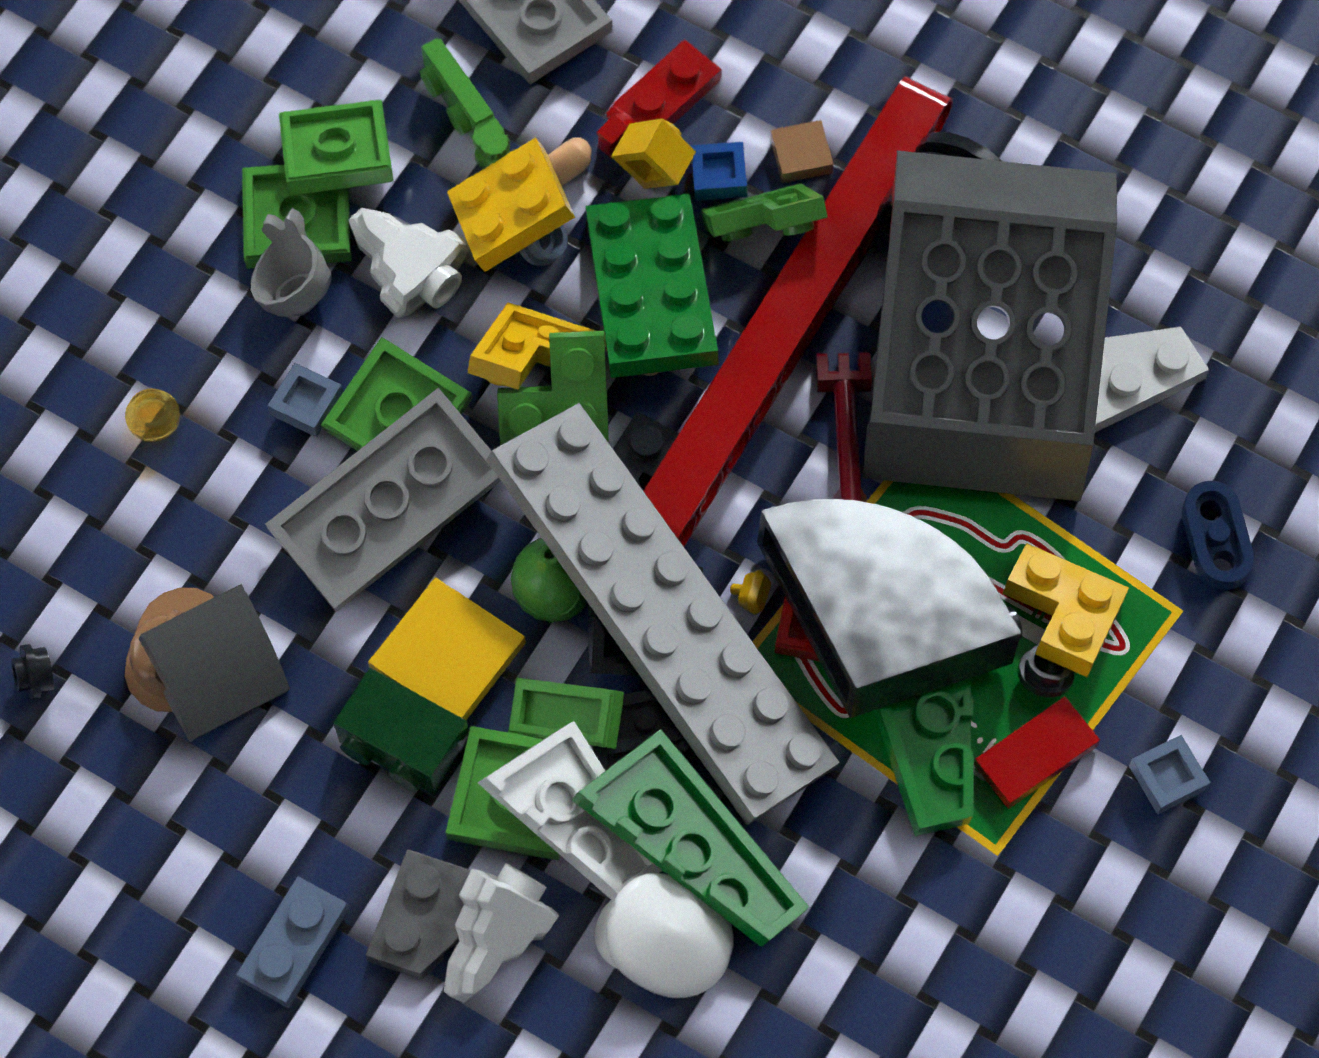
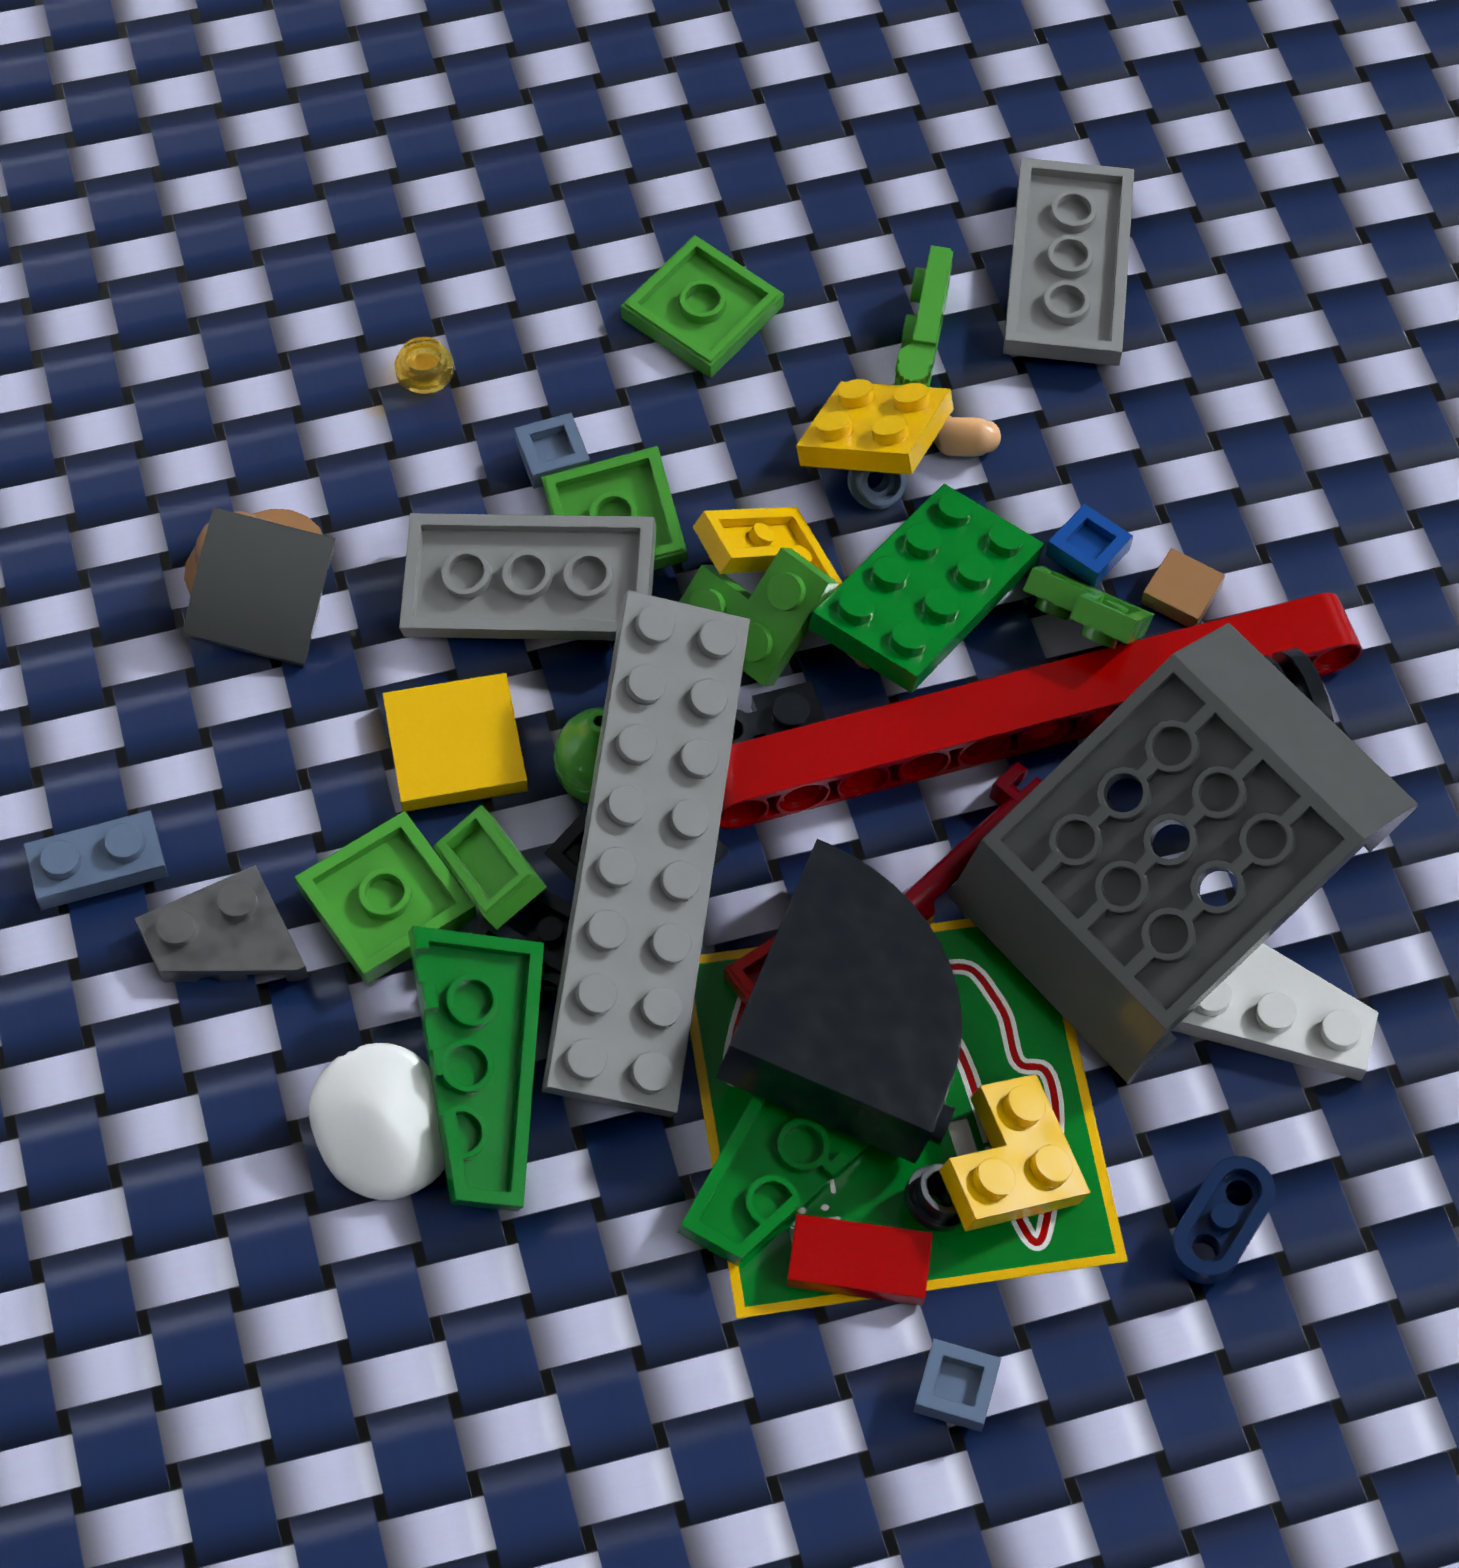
camera: 40 degrees right, 5 degrees down
black plate [11,644,54,701] -> none
light grey piece [251,208,331,317] -> none
bright green tile [279,100,394,195] -> none
dark green brick [333,668,469,795] -> none
white rock [349,207,470,318] -> none
white rock [444,863,559,1003] -> none
white wing [478,721,662,902] -> none
red hinge [597,39,722,160] -> none
yellow plate [611,119,696,189] -> none
yellow rock [730,570,771,615] -> none

